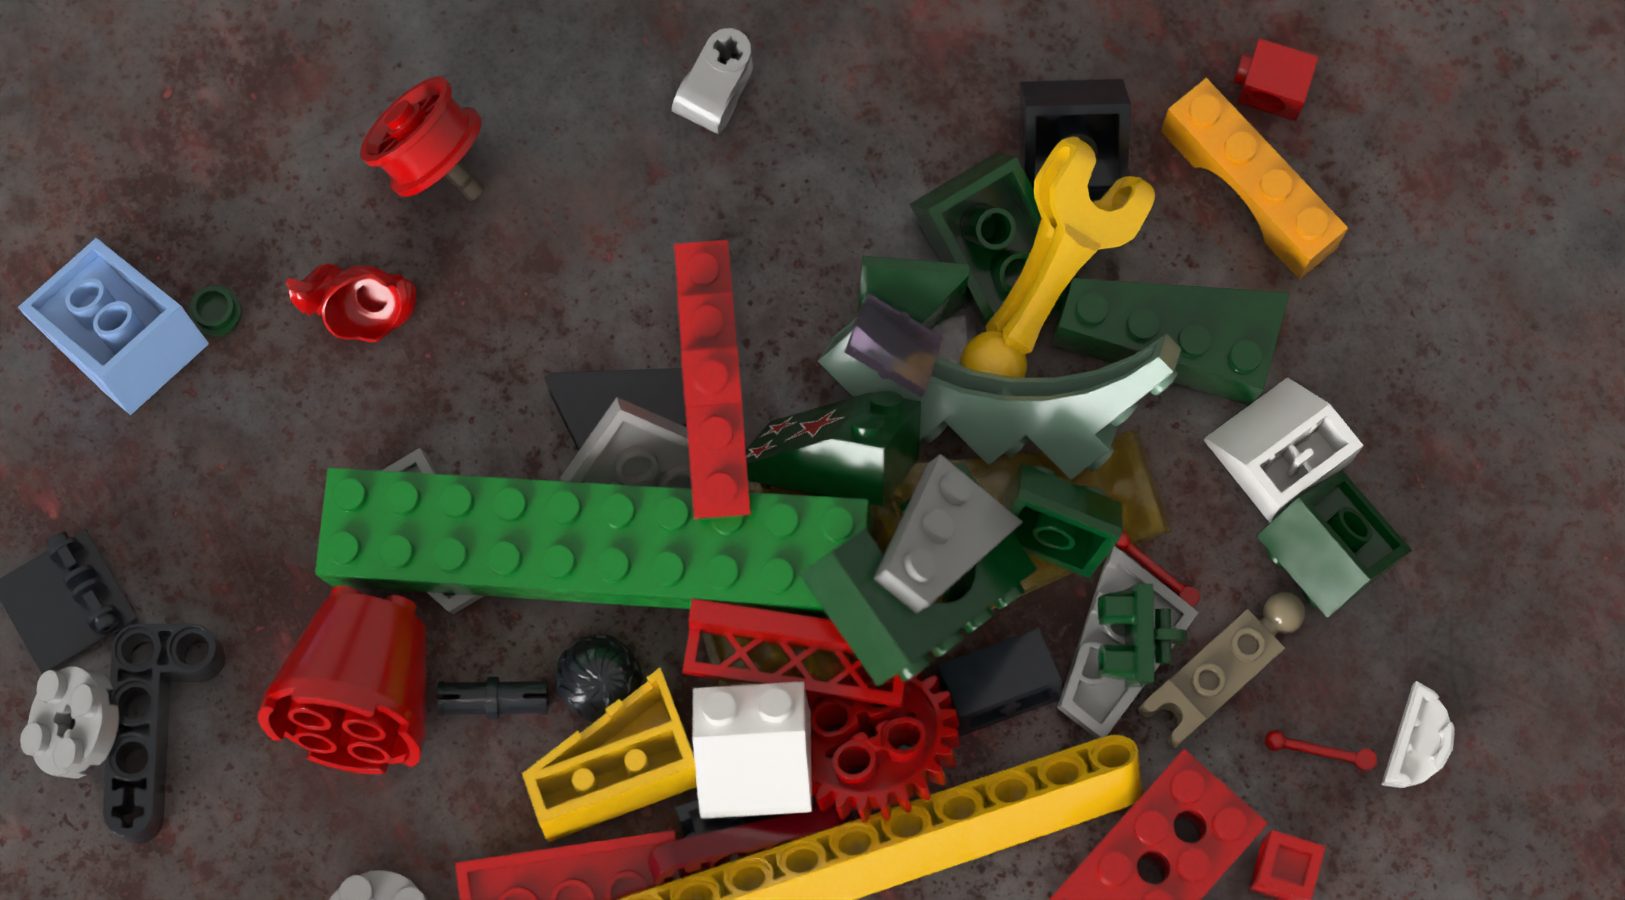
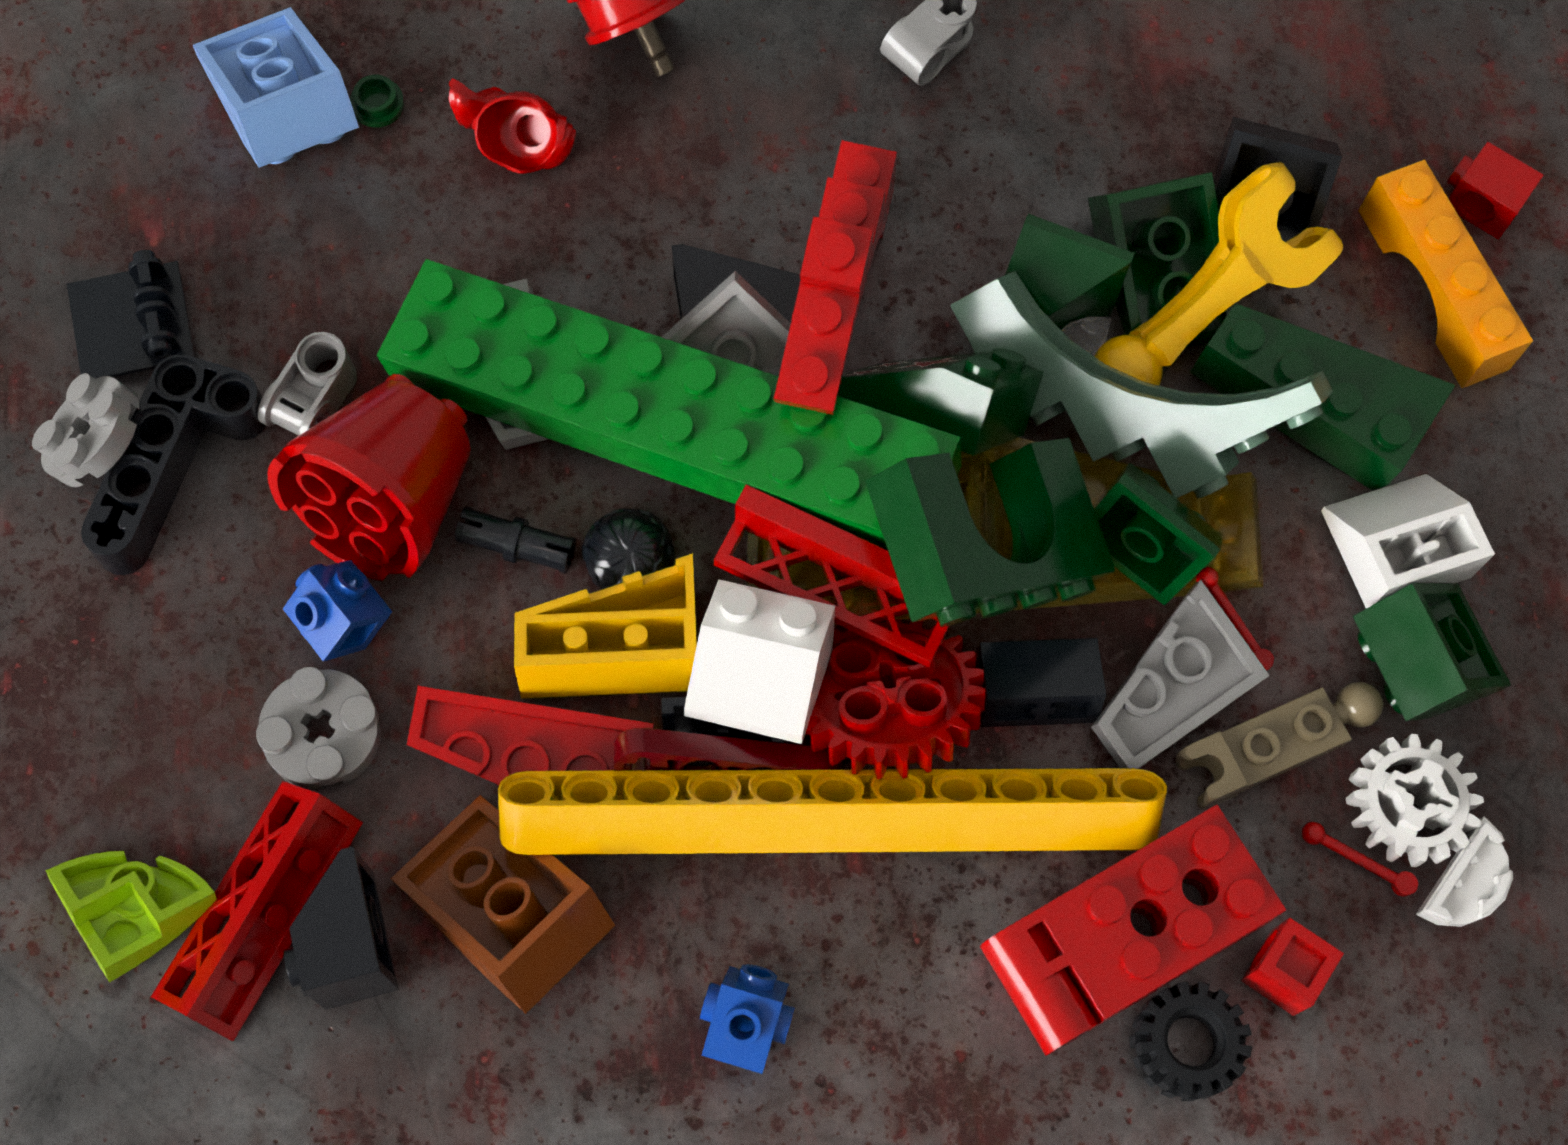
camera: 15 degrees right, 5 degrees down
piece [844,293,943,397] -> none
light grey wing [874,454,1022,613] -> none
dark green hips [1098,583,1187,687] -> none
none -> light grey piece [257,332,357,436]
none -> blue brick [283,560,392,662]
none -> white gear [1346,734,1484,867]

